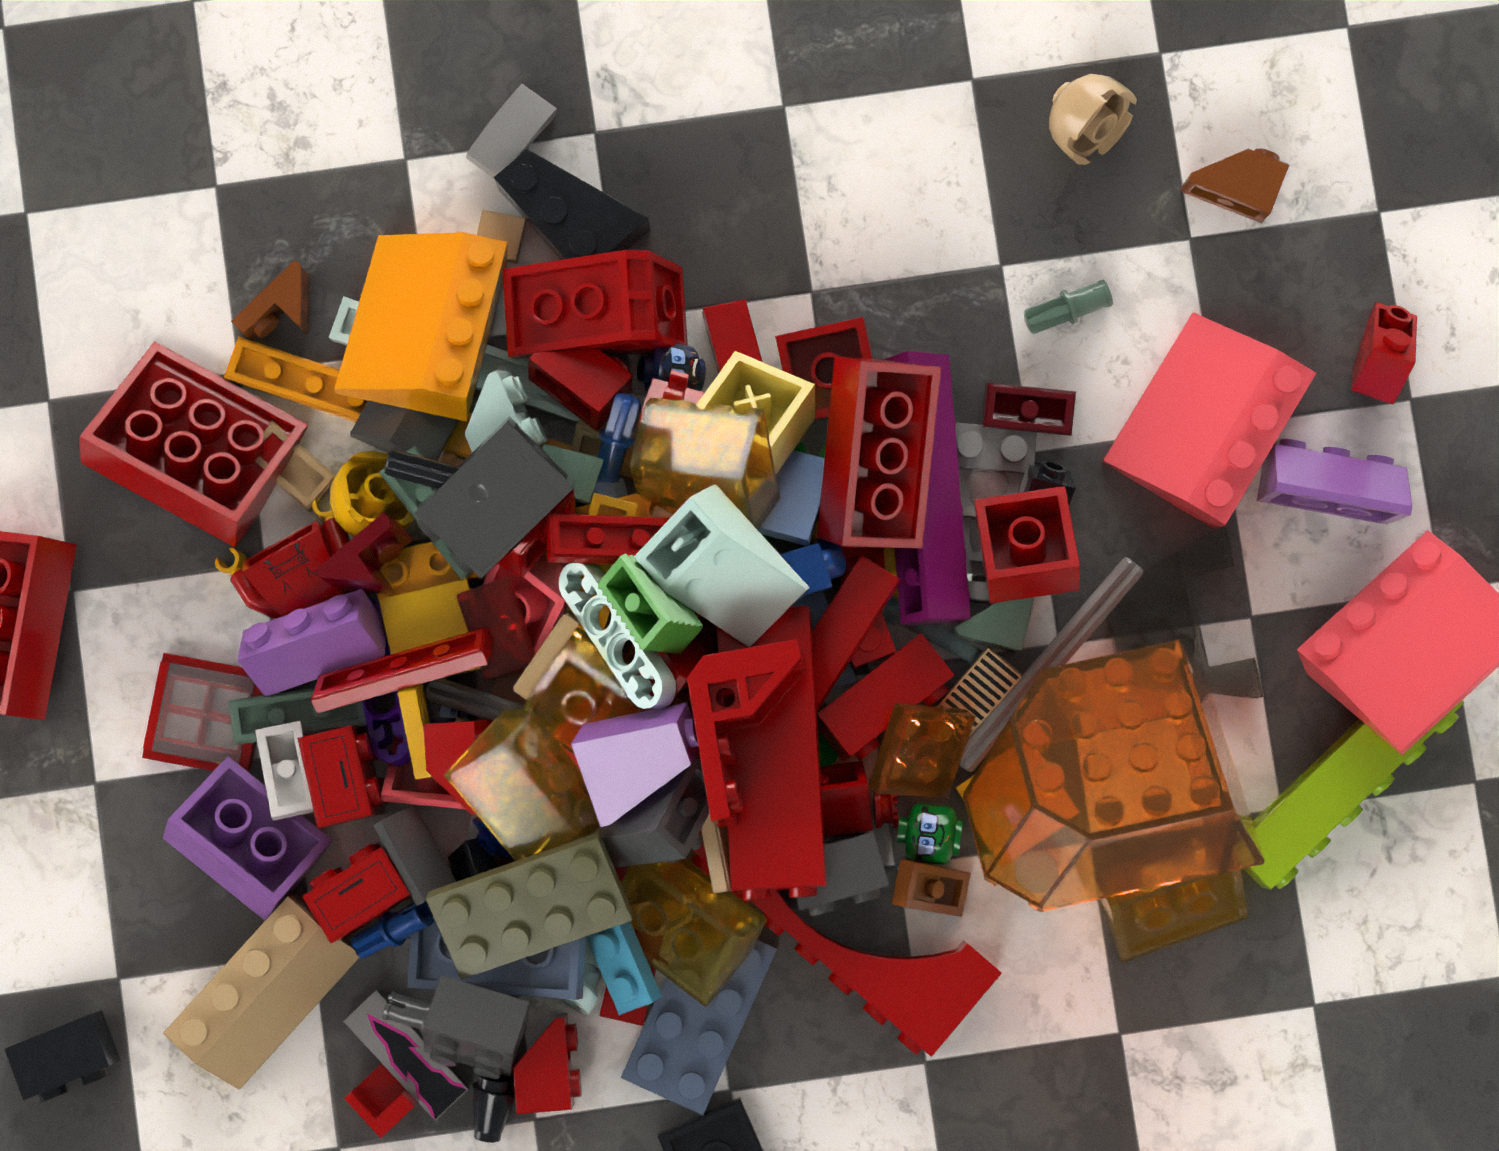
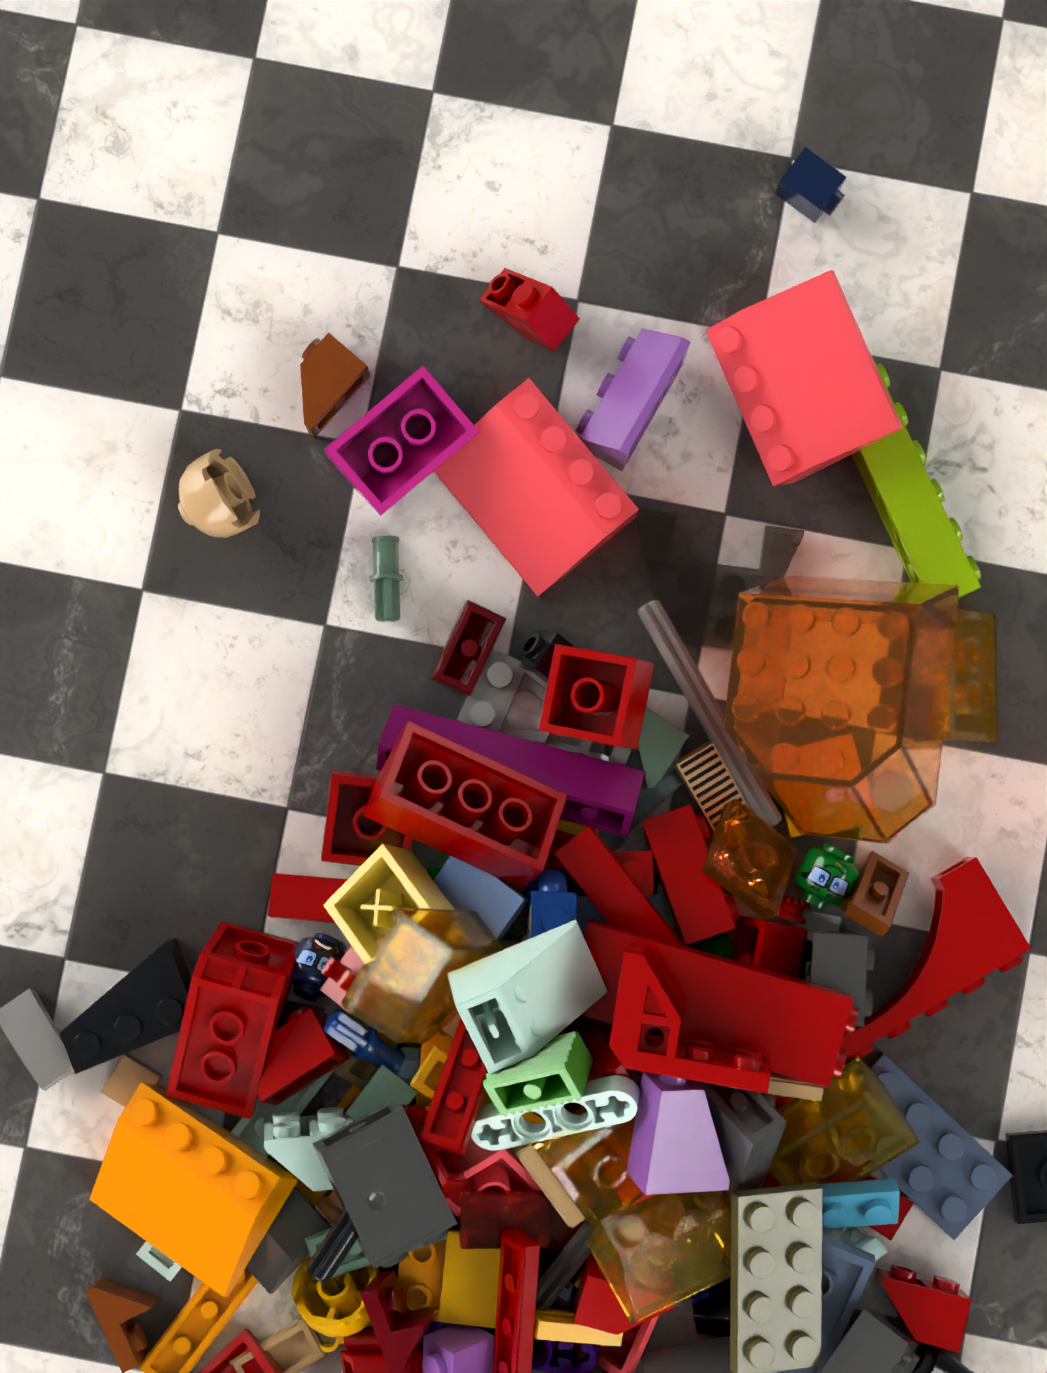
camera: 70 degrees left, 0 degrees up
none -> dark pink slope [324,366,479,516]

